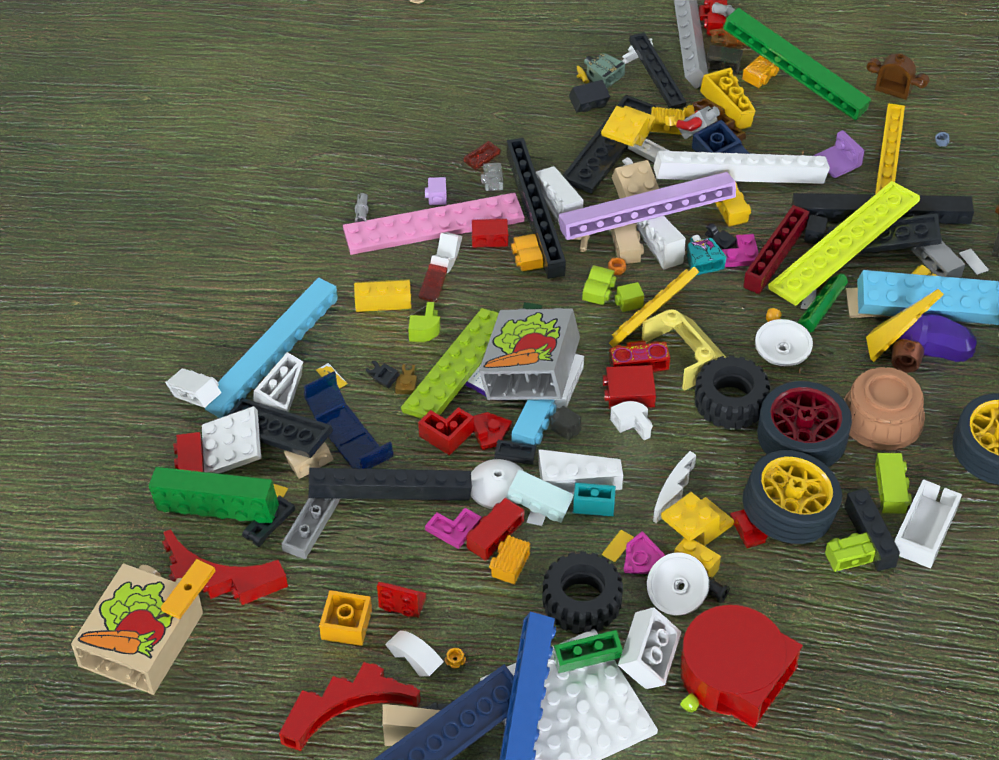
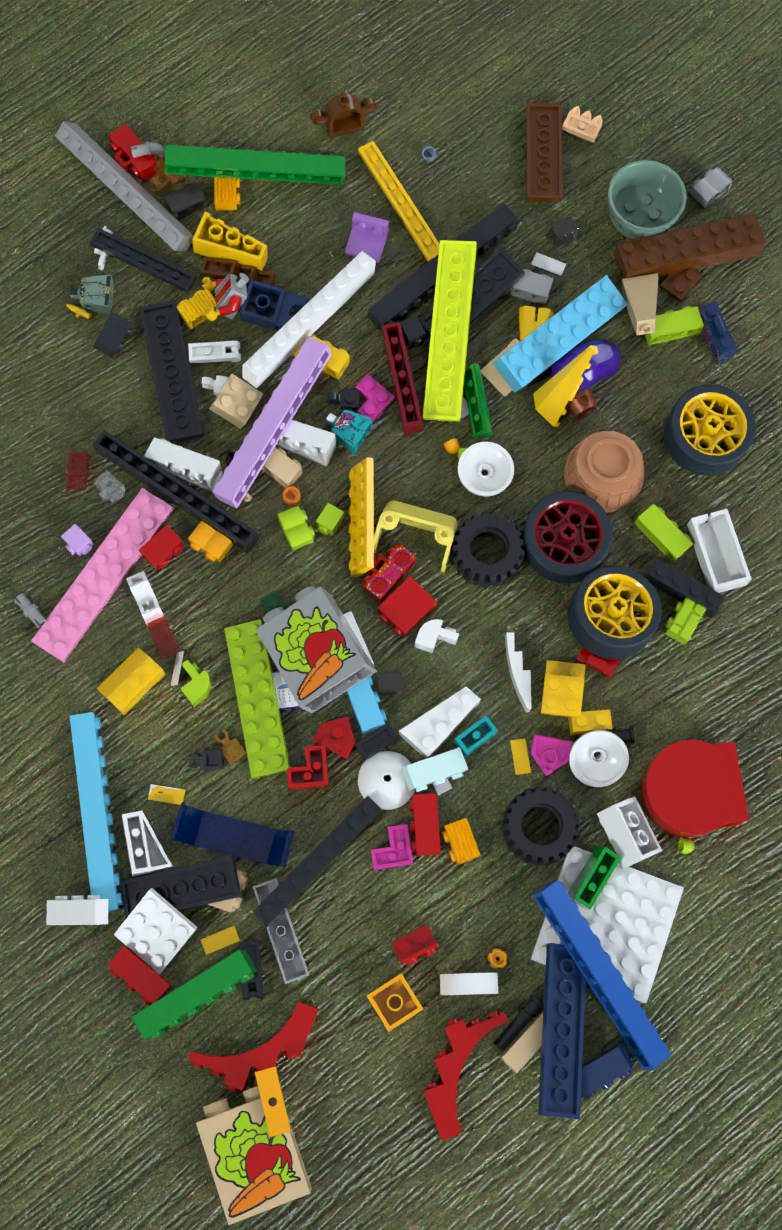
camera: 45 degrees left, 25 degrees up
yellow bracket [601,106,656,147] -> none

